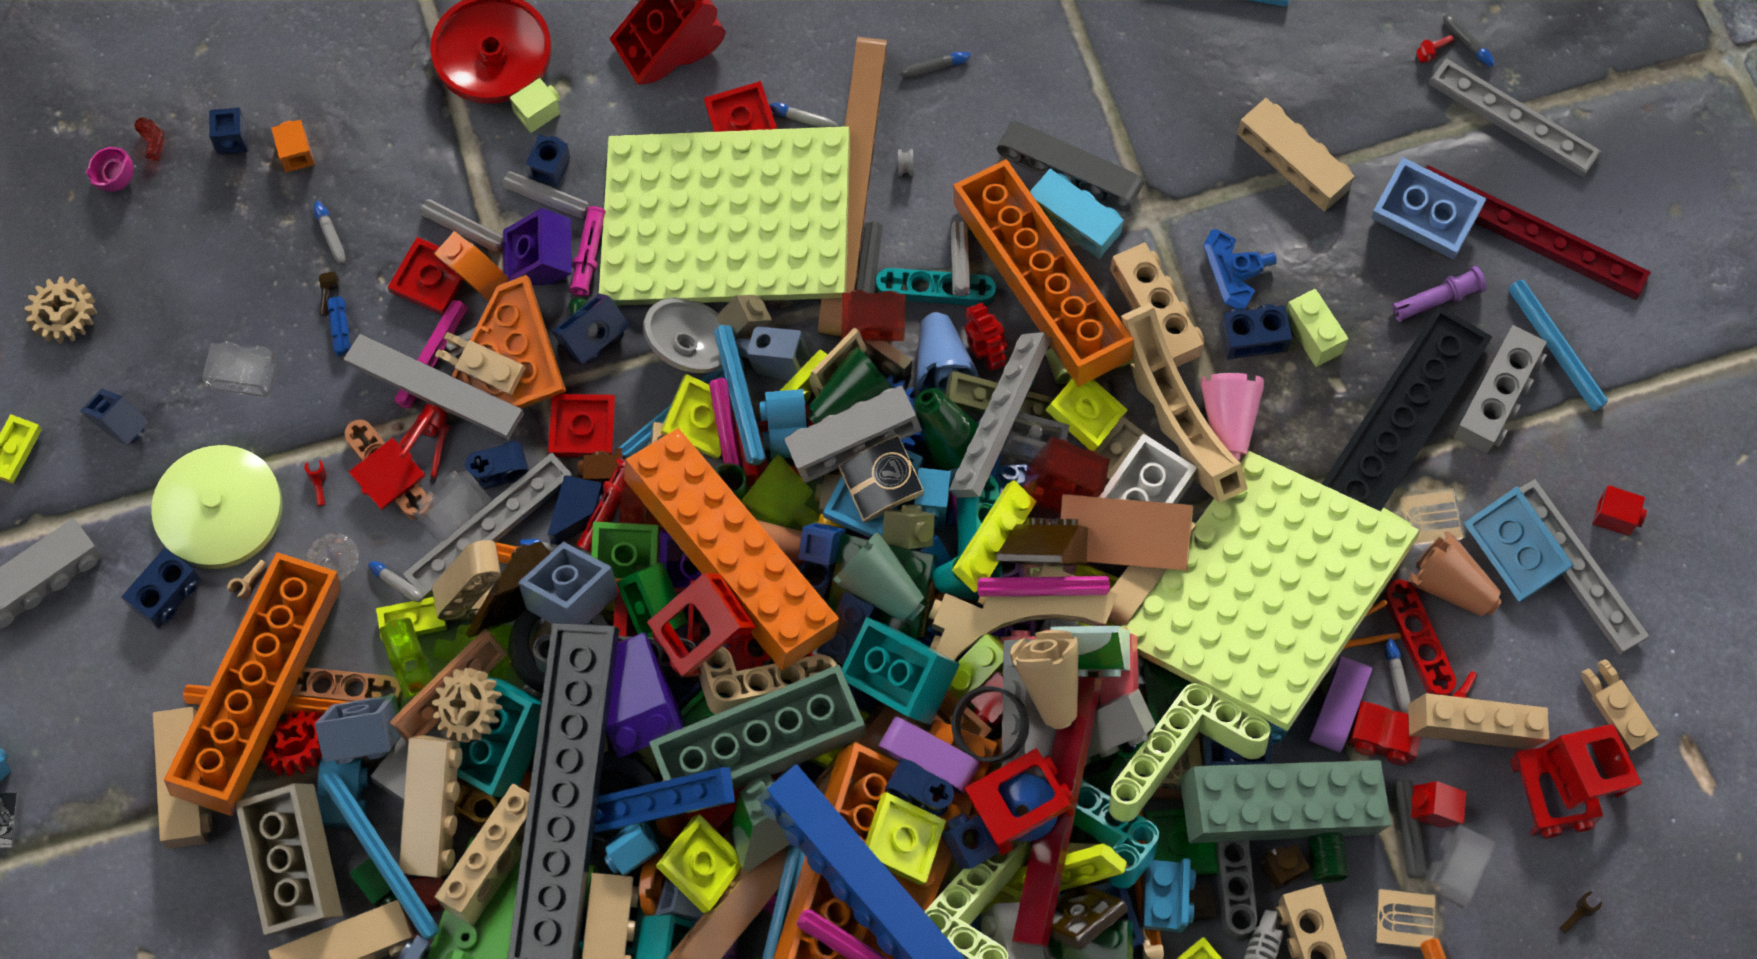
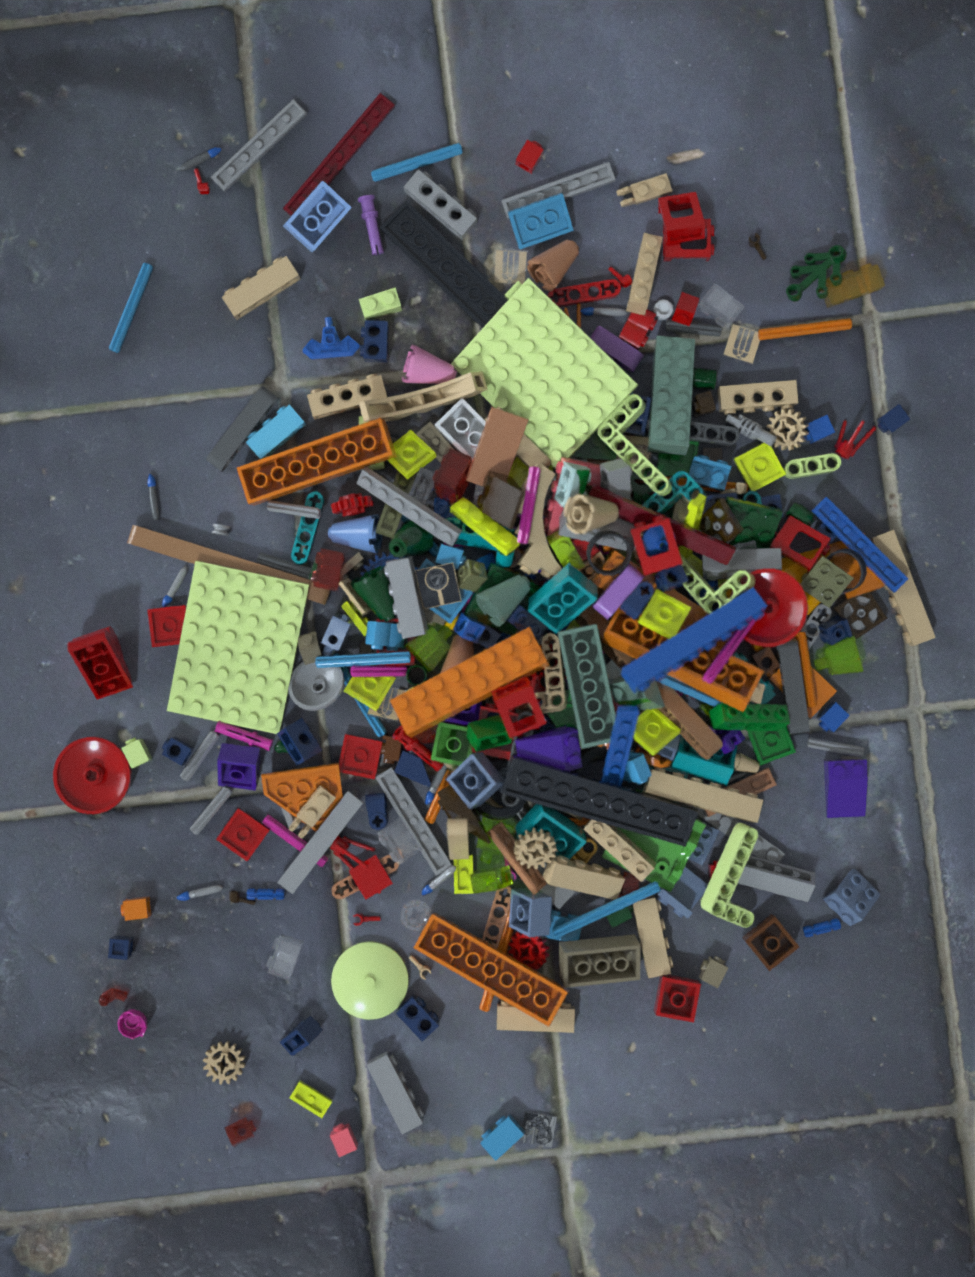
camera: 75 degrees left, 20 degrees up
orange brick [434,231,509,302] -> none
none -> white tile [653,300,673,320]

